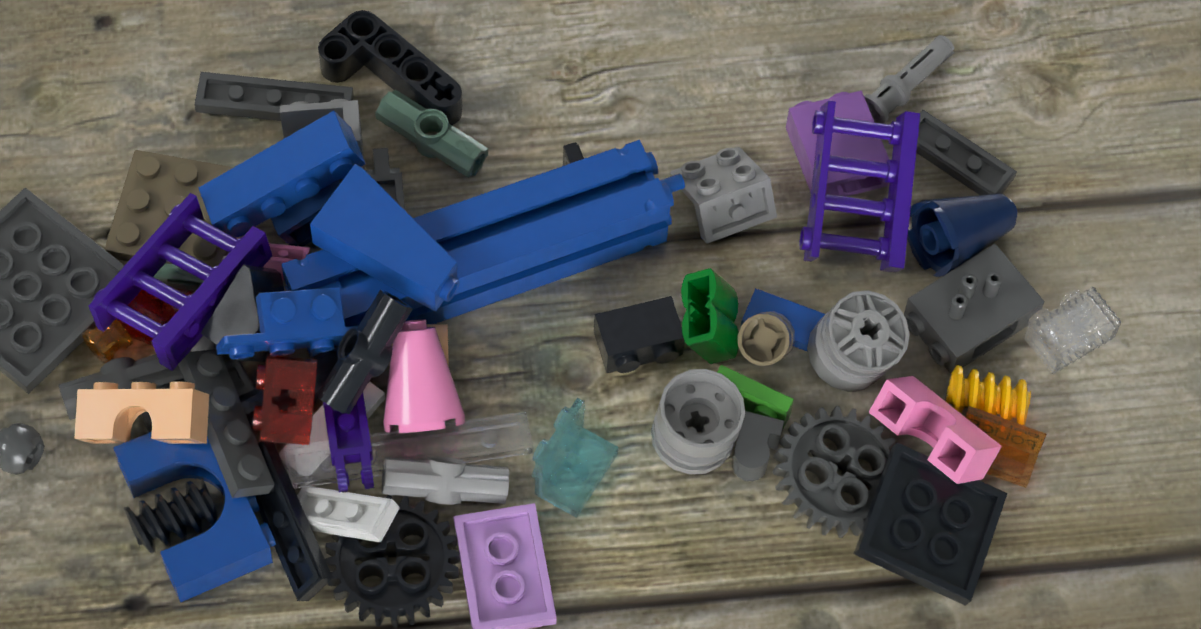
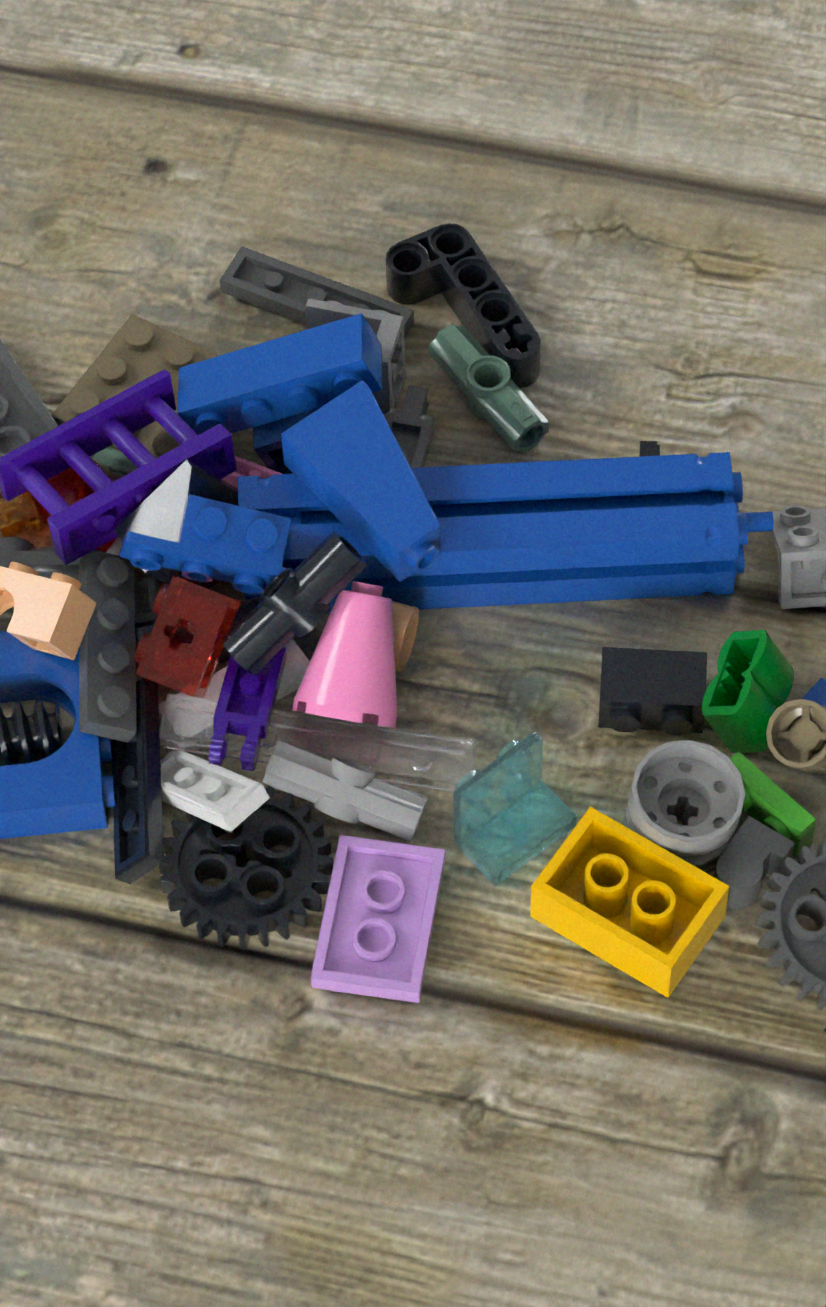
camera: 25 degrees right, 5 degrees down
none -> yellow brick [530,806,730,998]

